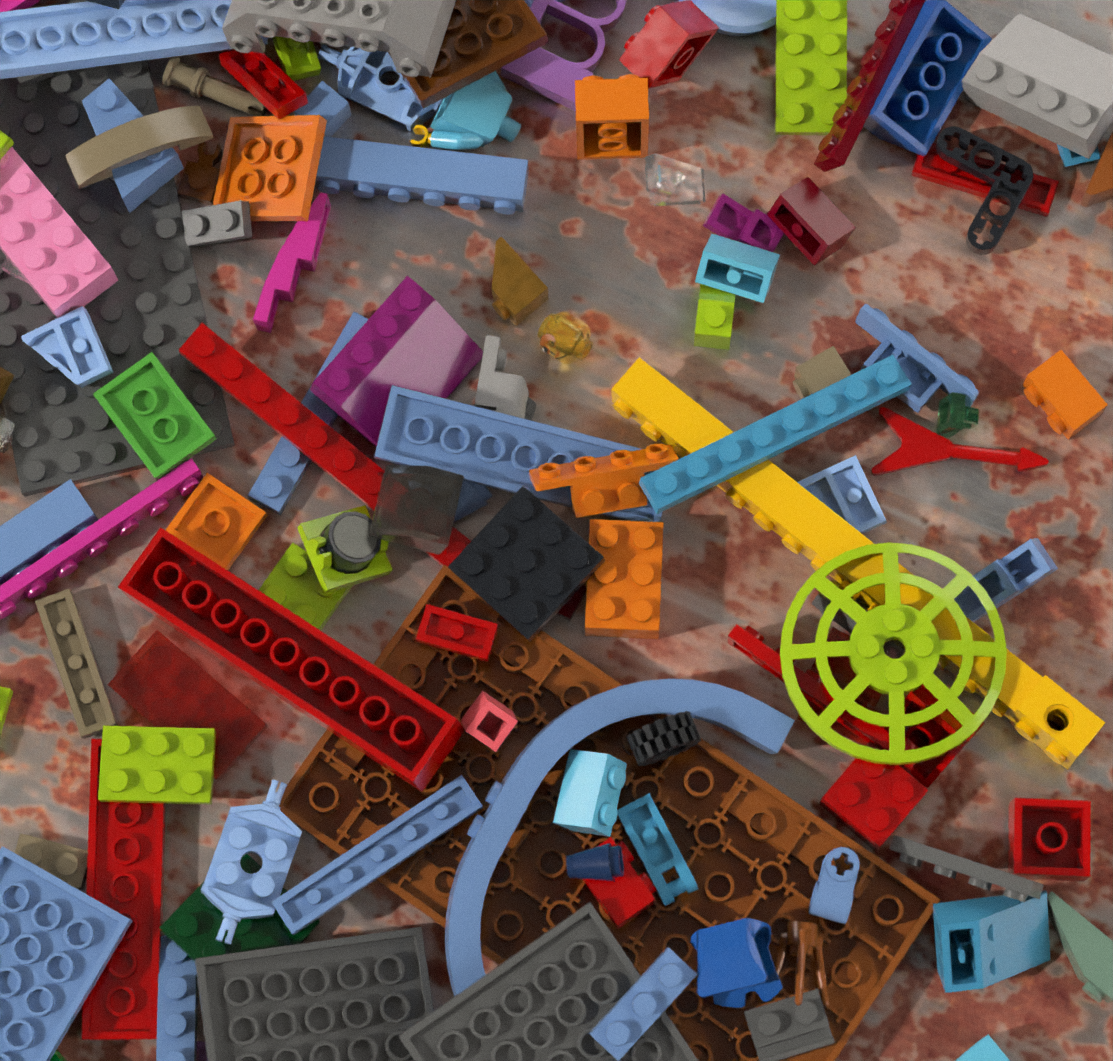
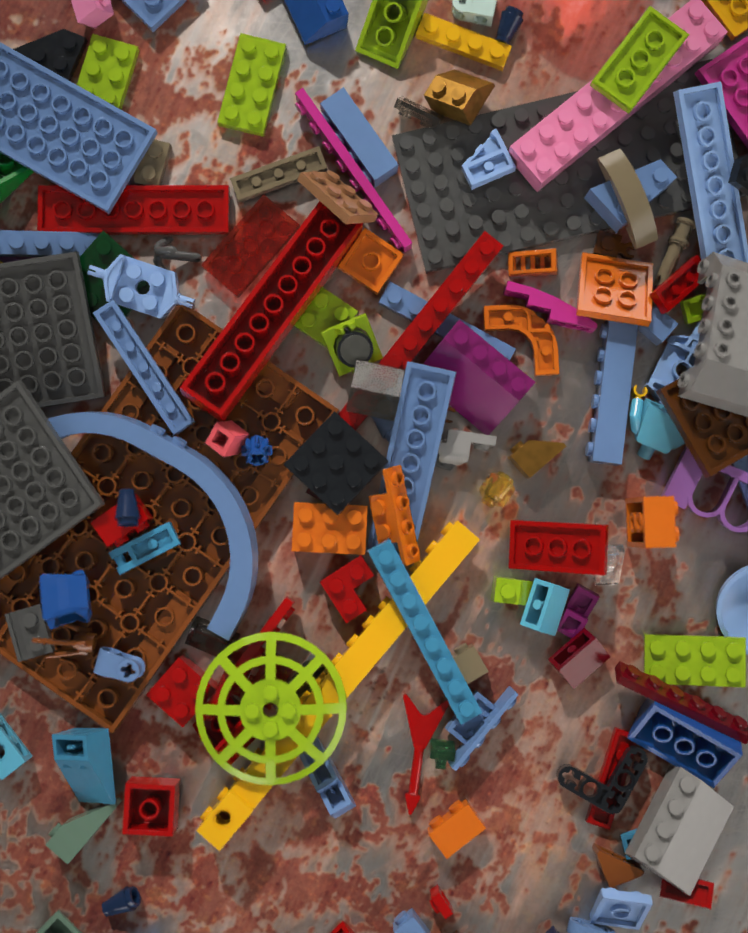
camera: 85 degrees right, 10 degrees up
bright green plate [93,352,216,481] -> none
lime plate [98,726,216,805] -> none
plate [182,200,252,247] -> none
red plate [416,604,498,662] -> none
medium azure brick [553,749,627,837] -> none
medium blue plate [589,947,697,1061] -> none
brick [619,0,719,89] -> none
black tyre [627,711,701,766] -> none
light blue wing [797,455,887,534] -> none
dark grey plate [889,835,1044,902] -> none
none -> dark grey piece [153,236,202,269]
none -> clear smoke slope [185,616,240,660]
none -> blue gear [241,435,273,466]
none -> medium nougat plate [297,170,378,224]
none -> red brick [320,555,374,623]
none -> orange plate [483,305,559,376]
none -> orange slope [508,248,558,277]
none -> red plate [509,520,609,576]

